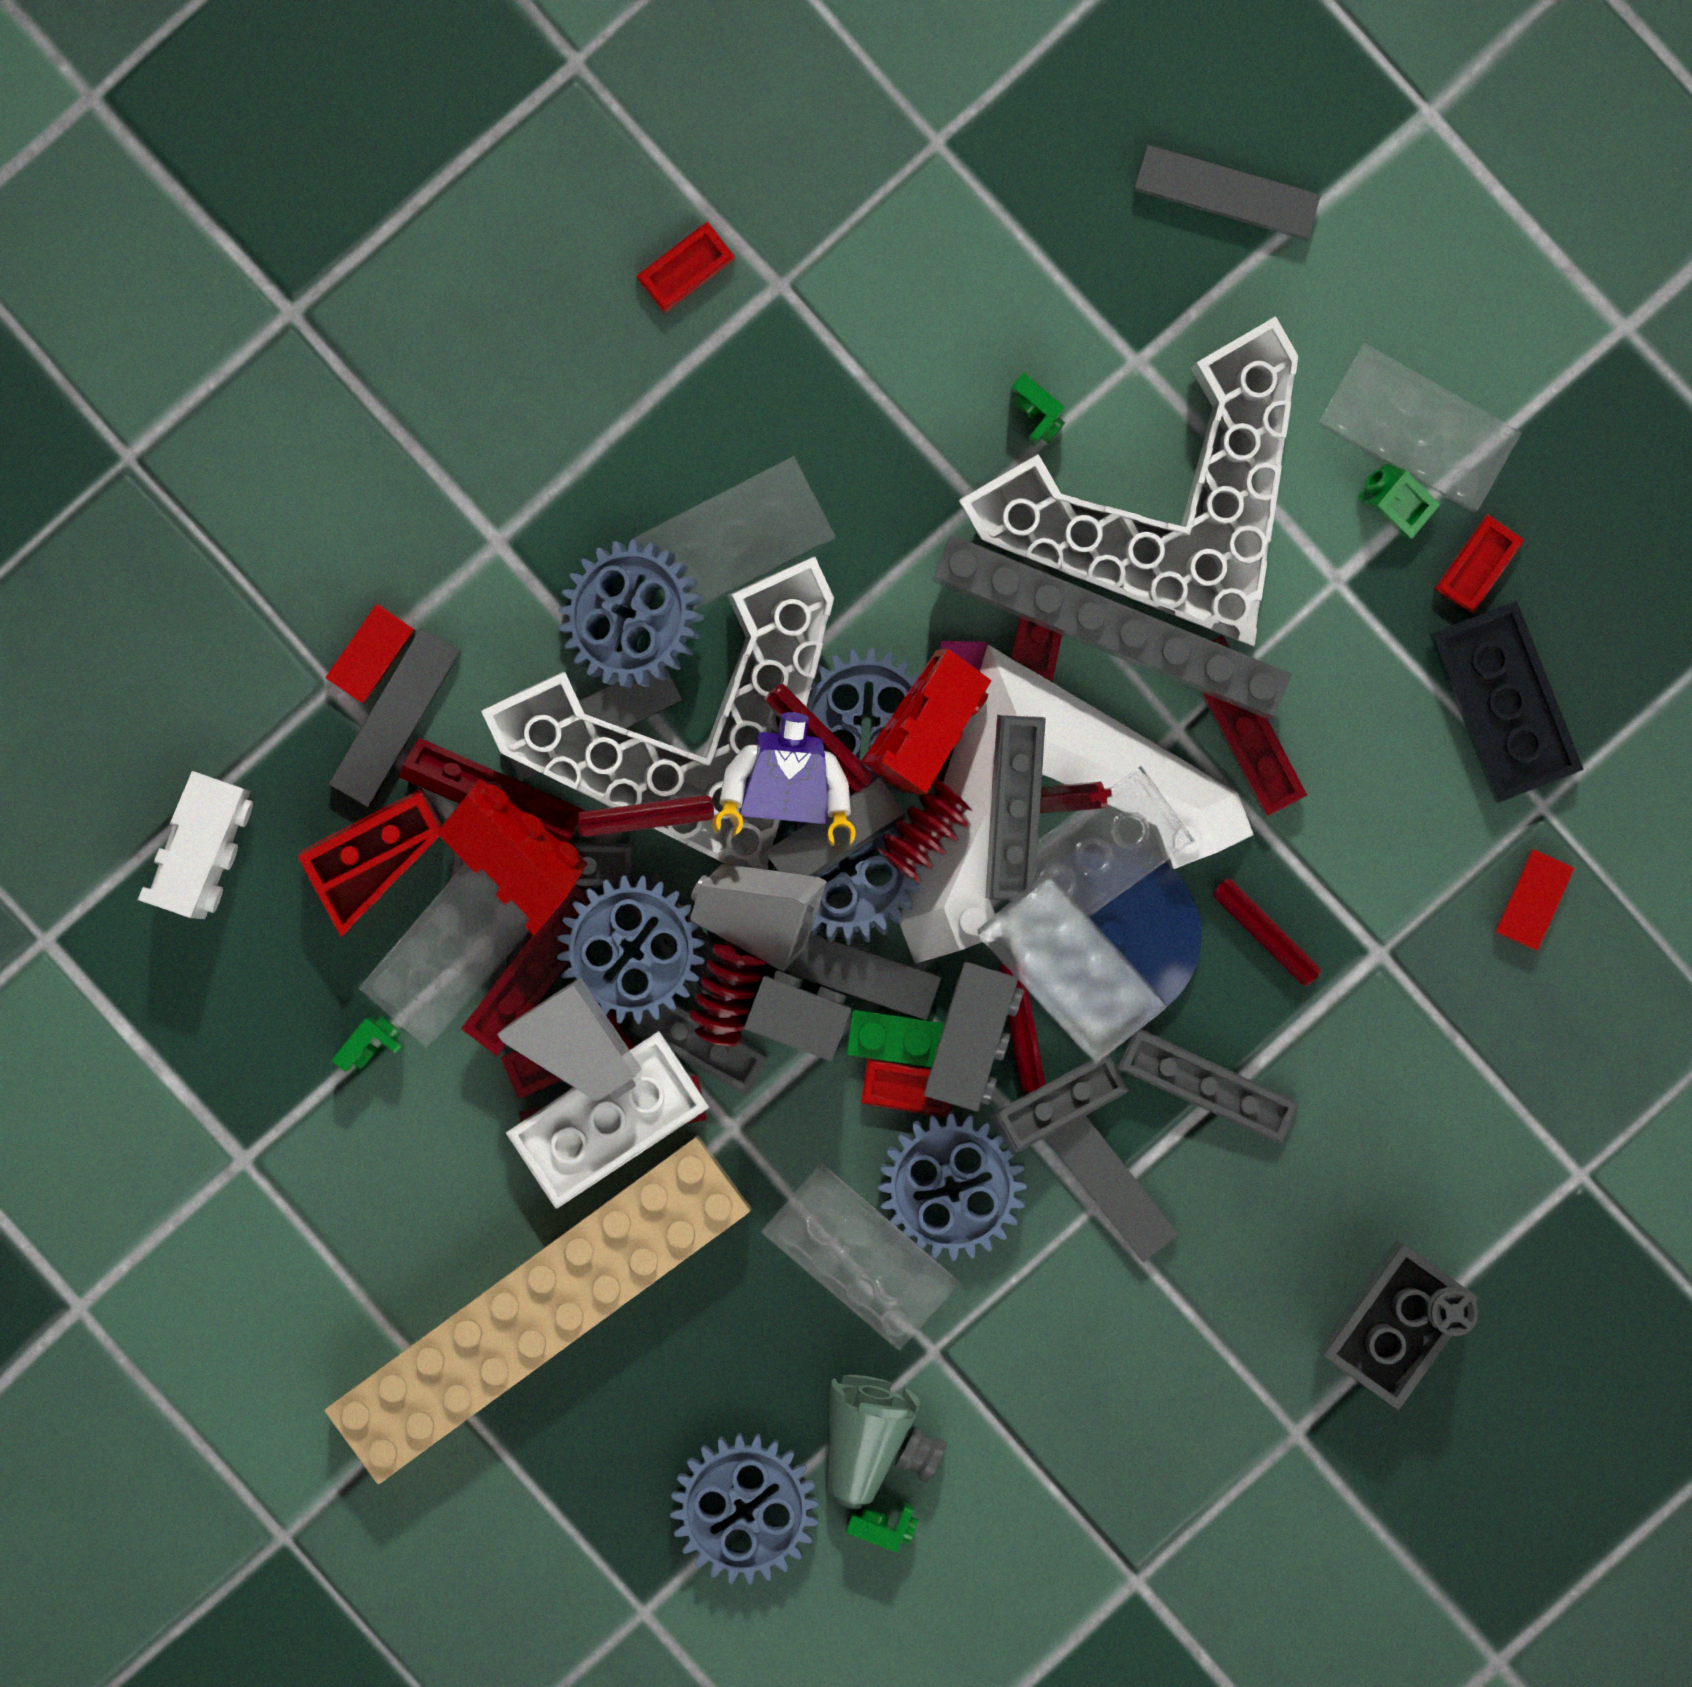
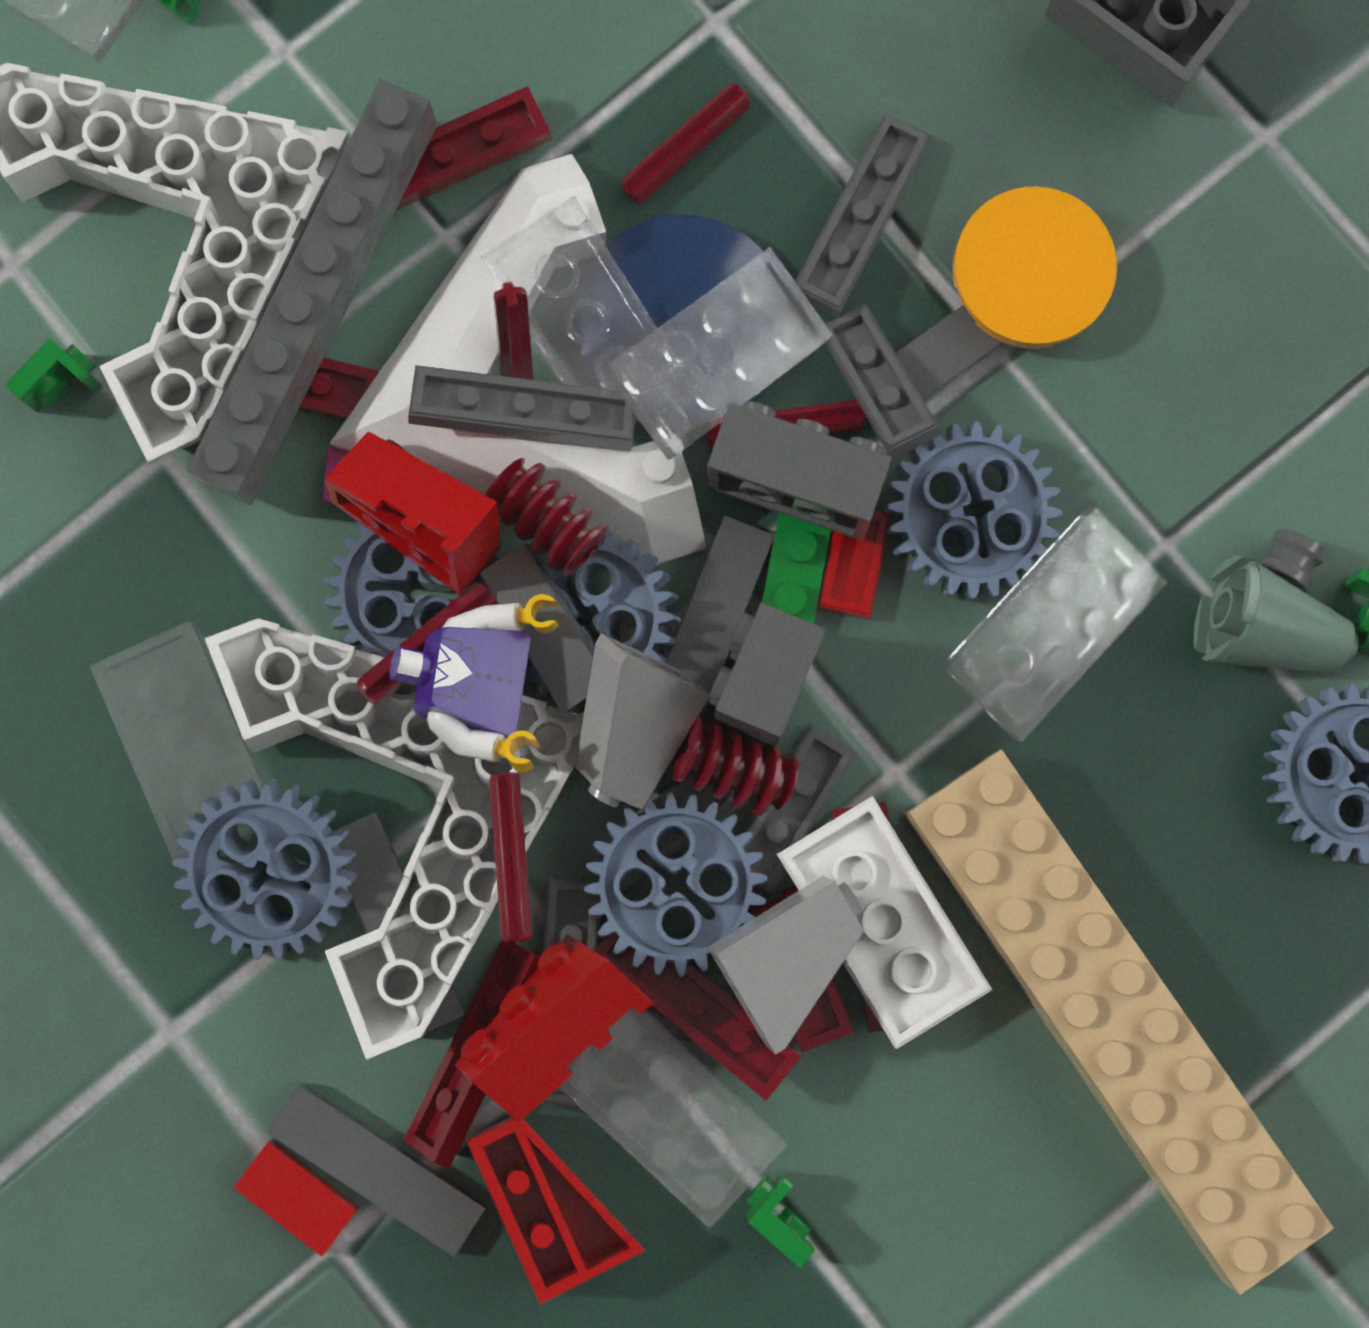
camera: 85 degrees left, 5 degrees down
none -> light orange tile [952,186,1117,349]

